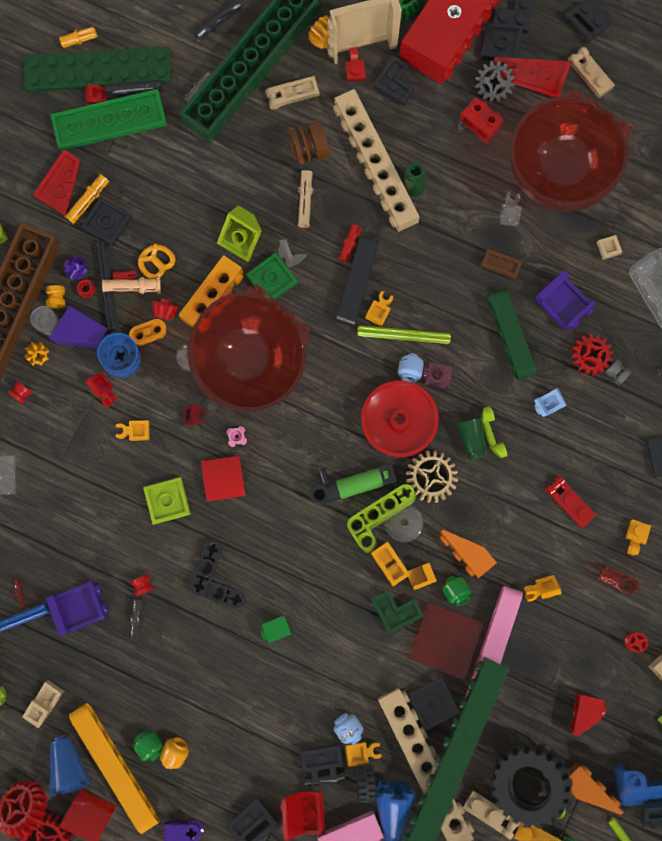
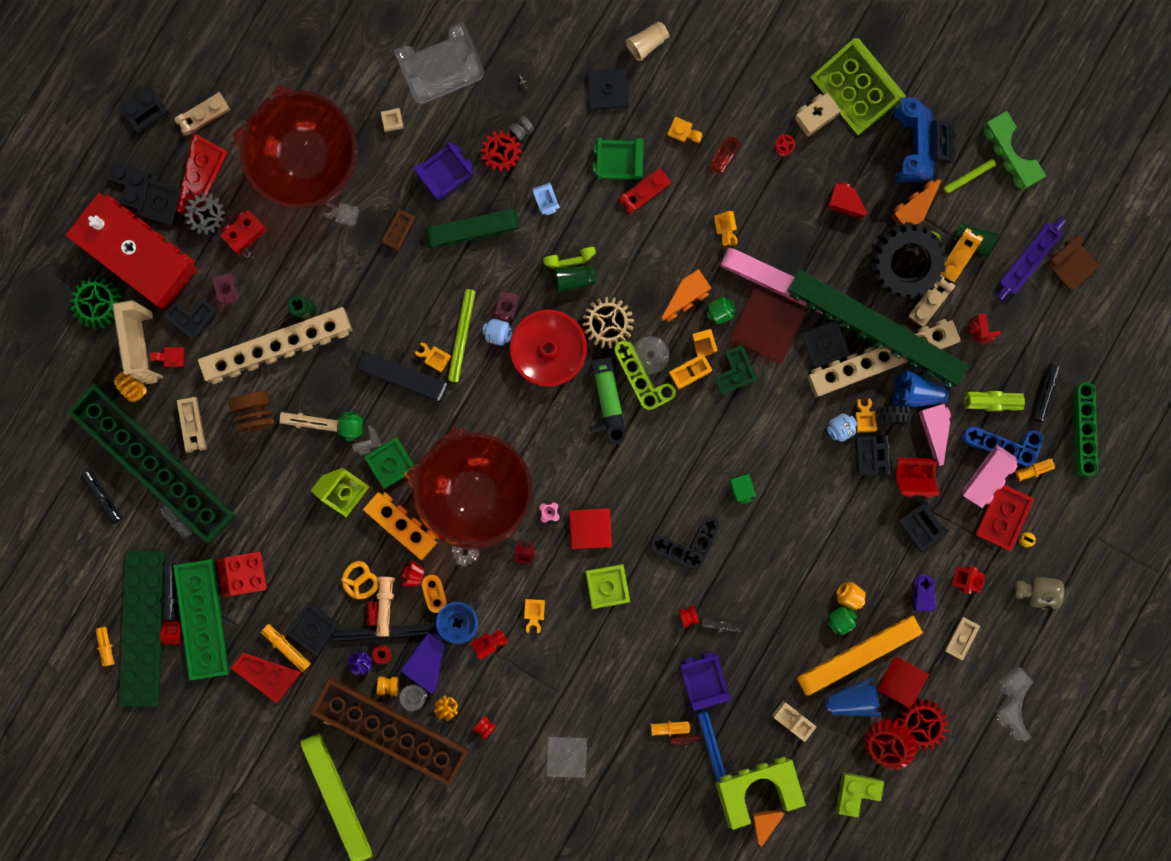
camera: 85 degrees left, 5 degrees up
red pin [338,224,362,263] -> none
none -> clear pink brick [212,273,240,304]
none -> red bracket [216,552,267,598]
none -> green head [338,412,363,441]
none -> green panel [593,137,644,180]
none -> light orange axle [651,721,690,736]

